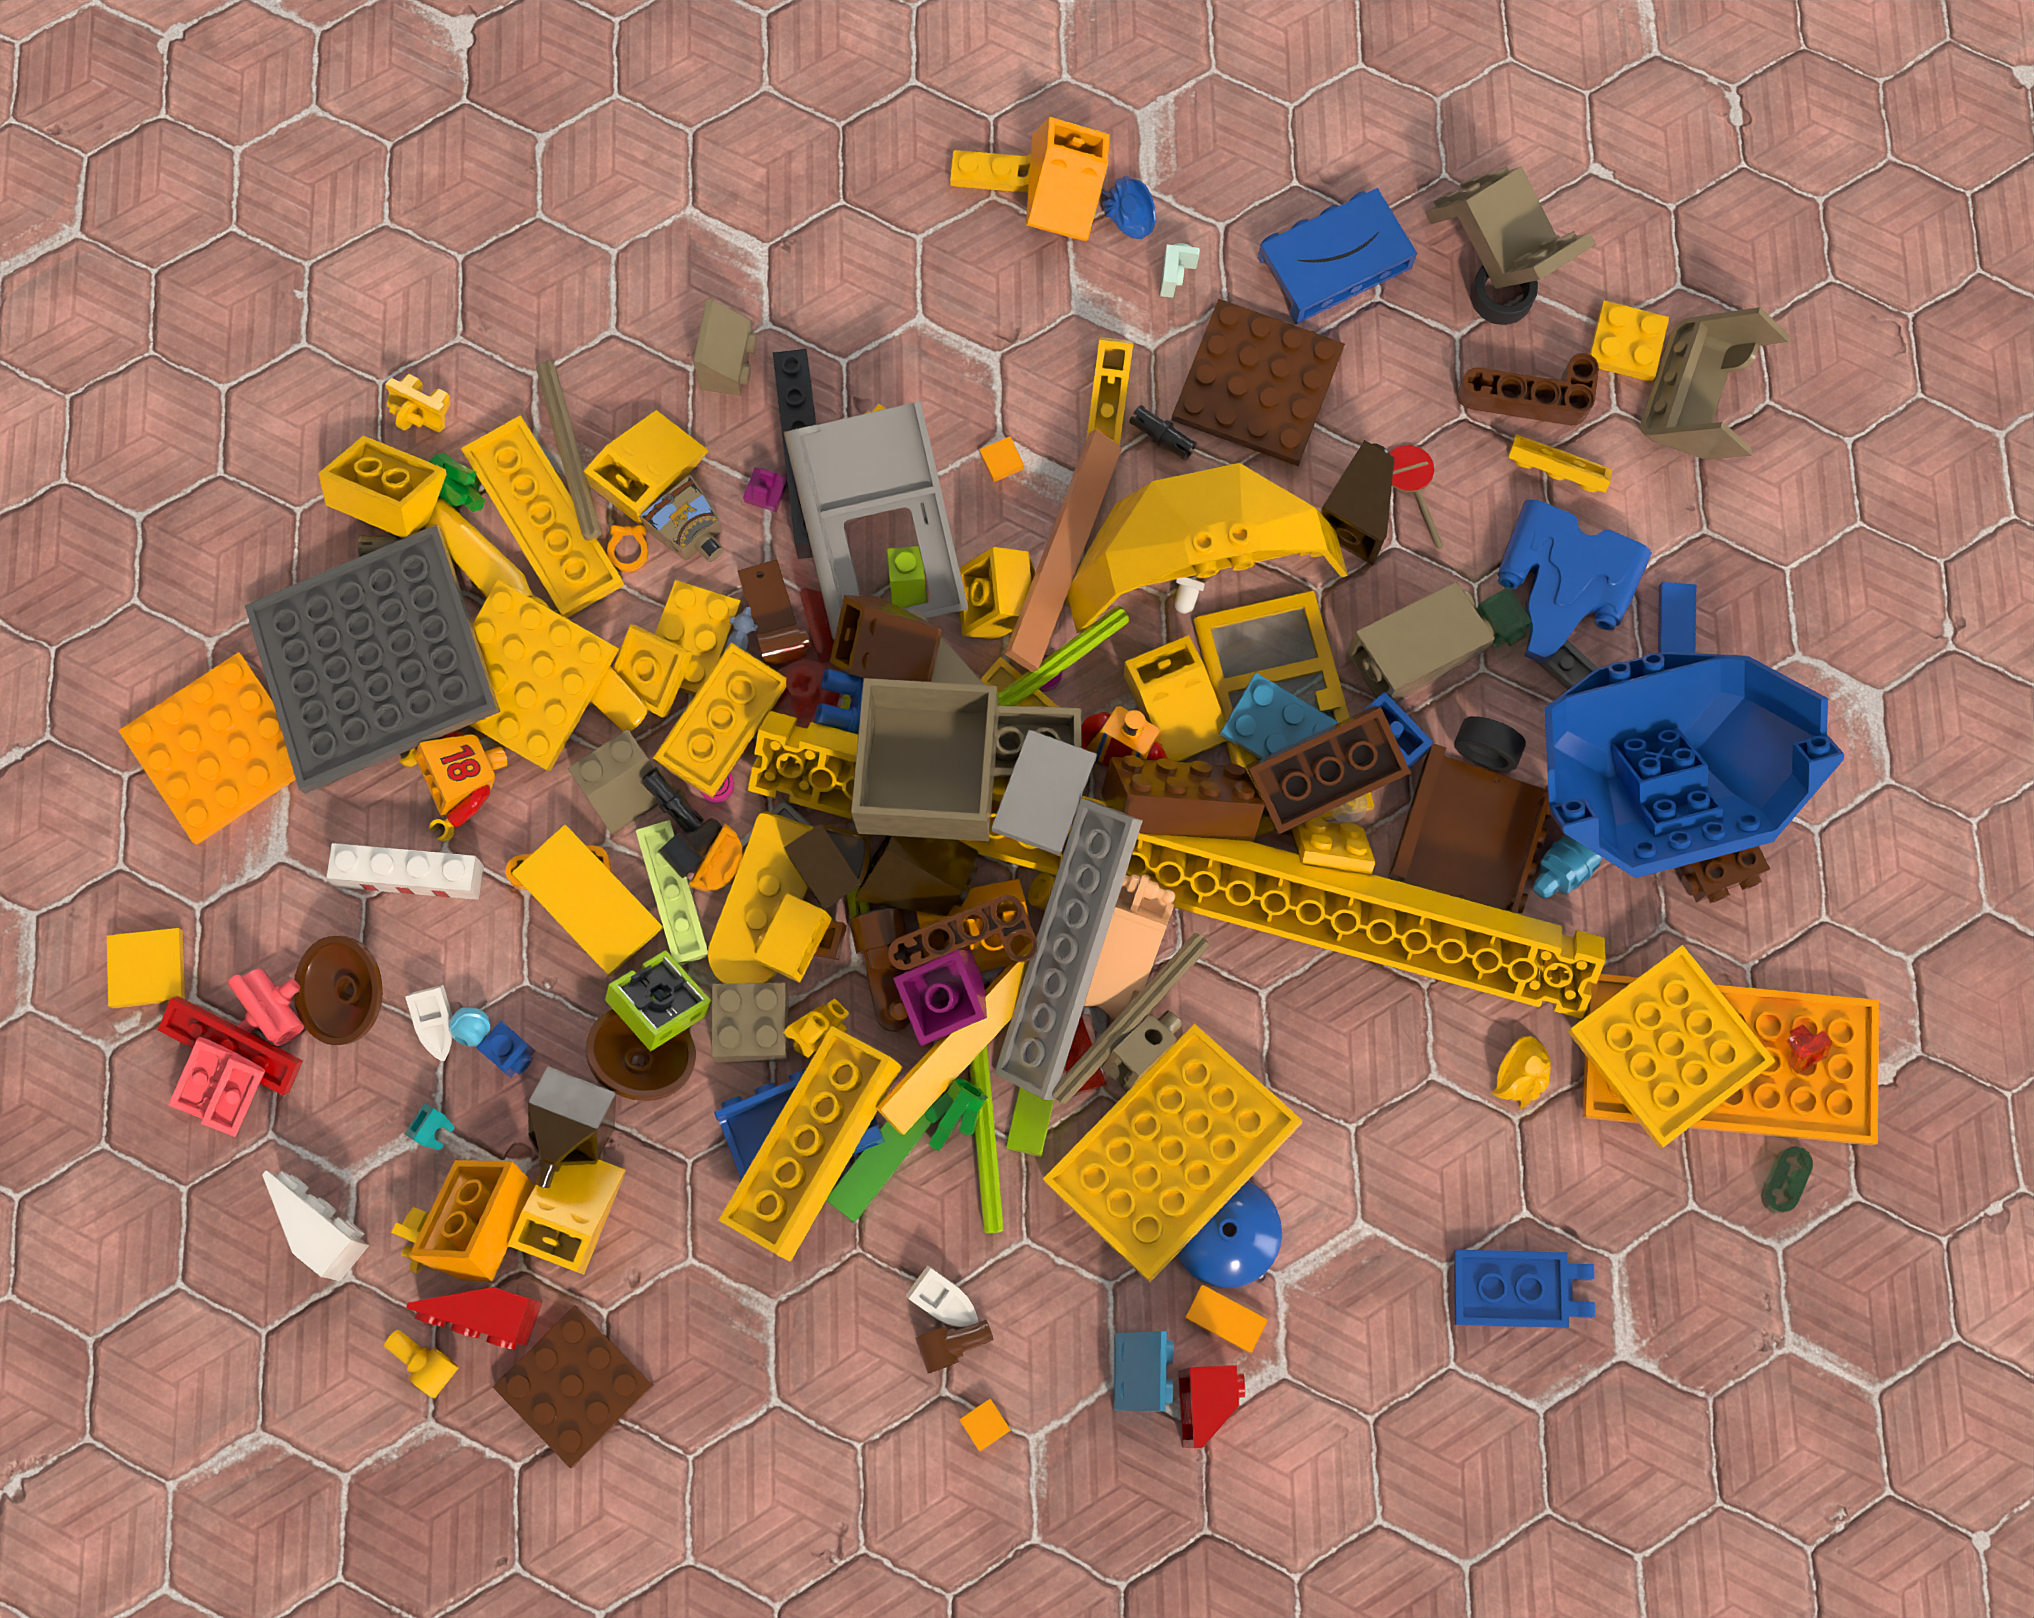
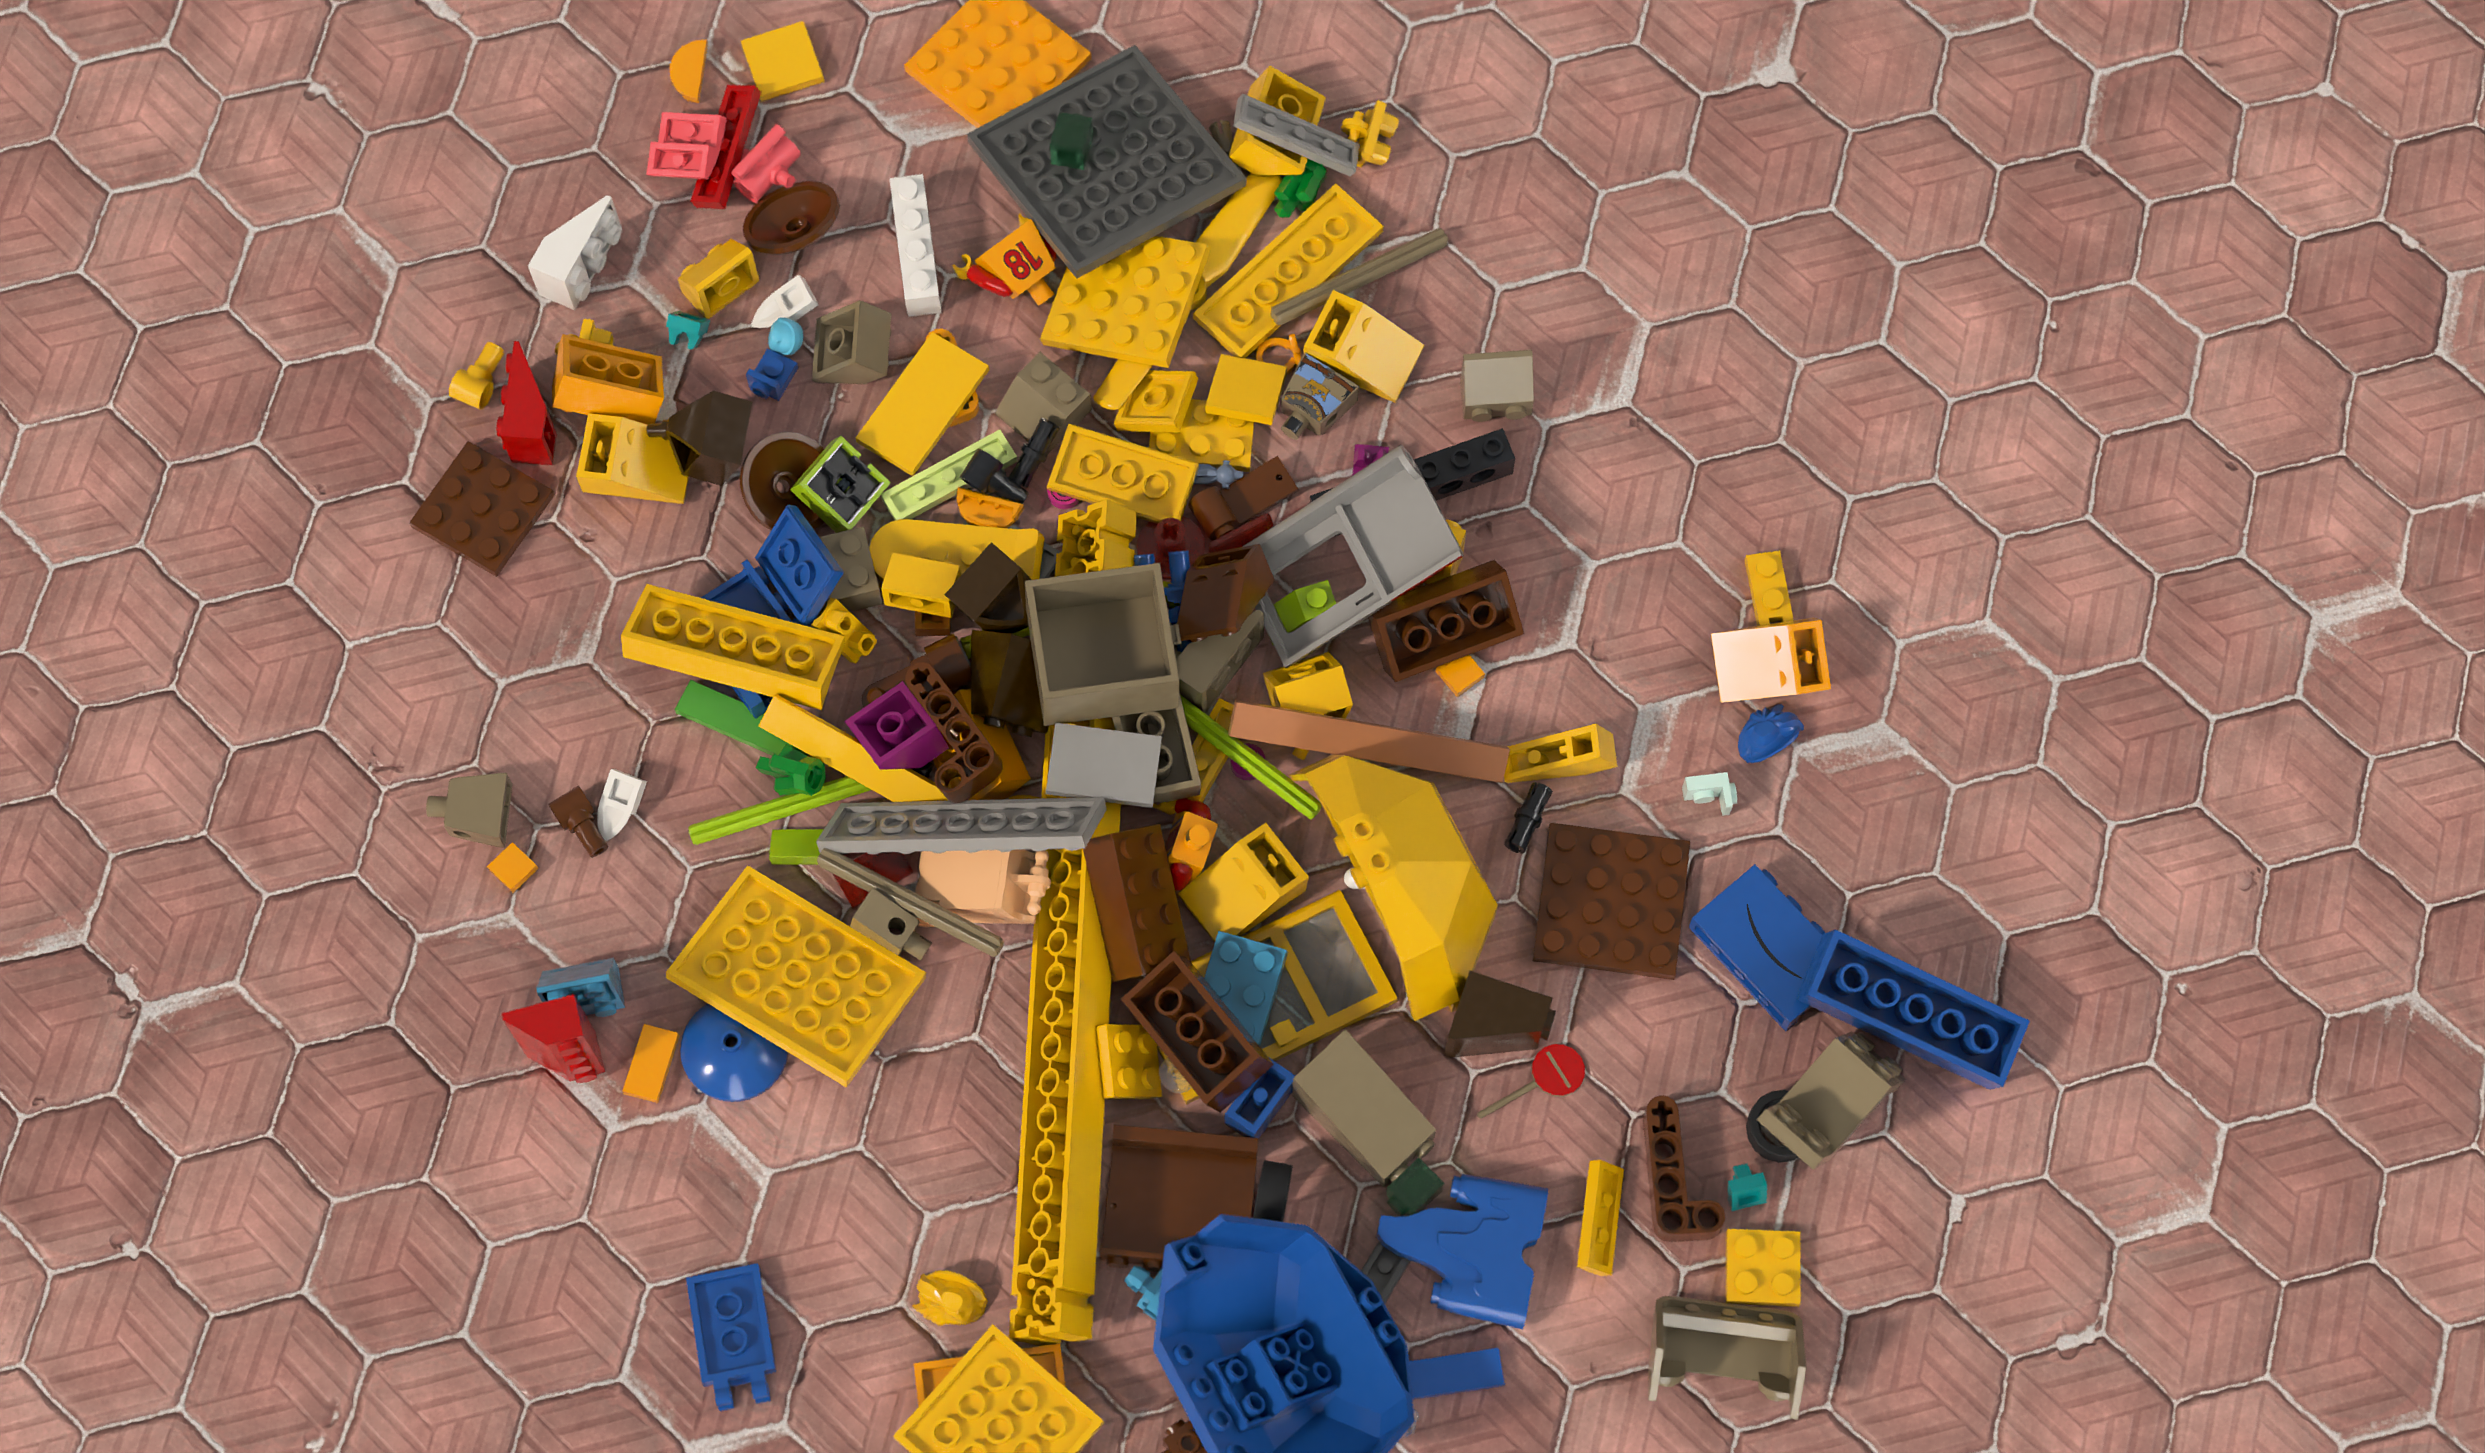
camera: 80 degrees right, 5 degrees down
none -> dark tan torso [426,773,513,848]
none -> light orange tile [669,39,708,104]
none -> yellow slope [677,239,760,319]
none -> blue tile [755,505,844,626]
none -> dark tan slope [812,300,891,384]
none -> clear green brick [1050,112,1093,170]
none -> yellow tile [1205,354,1287,425]
none -> light grey tile [1233,94,1360,177]
none -> reddish brown brick [1368,560,1524,682]
none -> teal tile [1727,1163,1767,1211]
none -> blue brick [1796,929,2030,1090]

